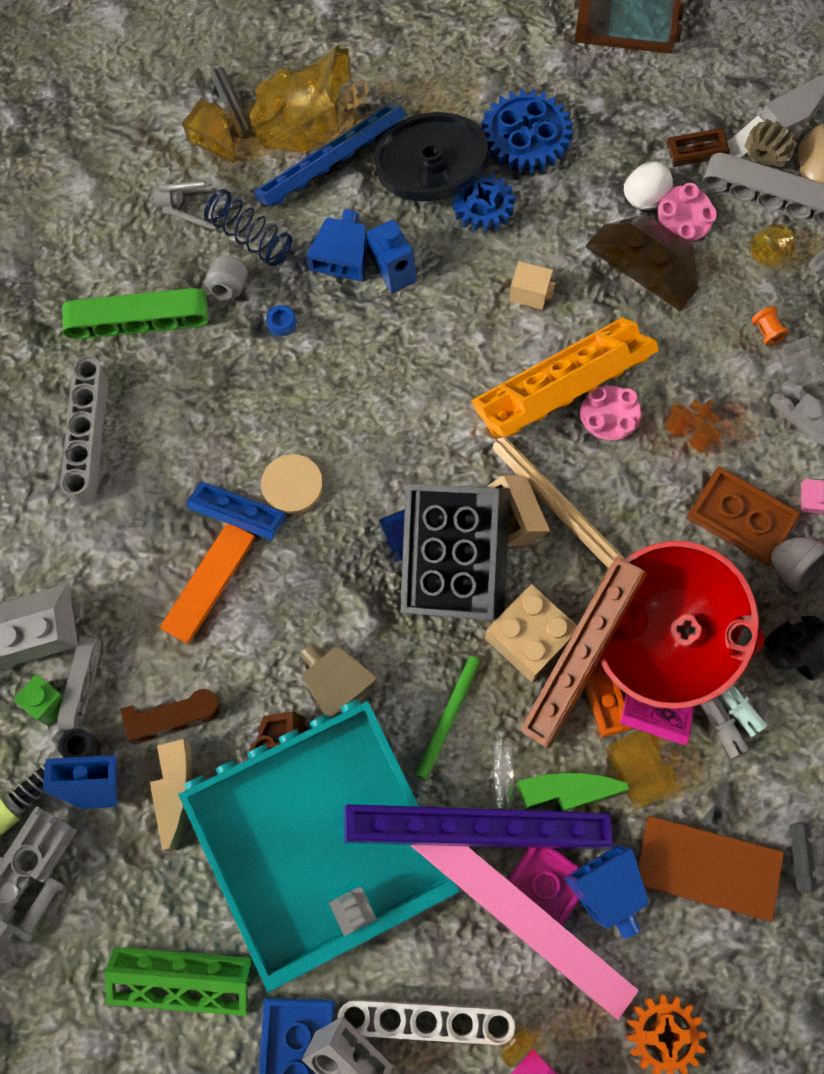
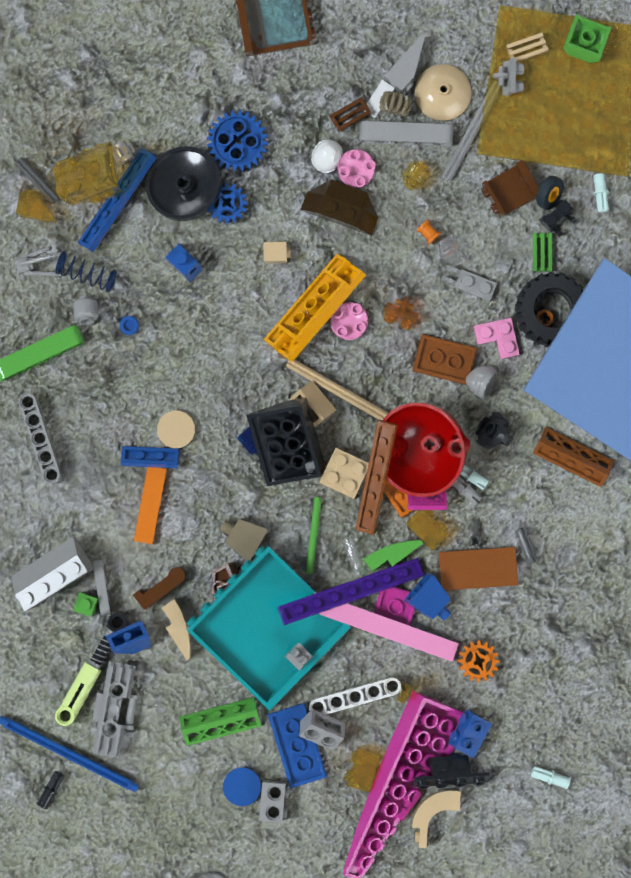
camera: 20 degrees left, 15 degrees up
blue torso [307,209,367,282] -> none

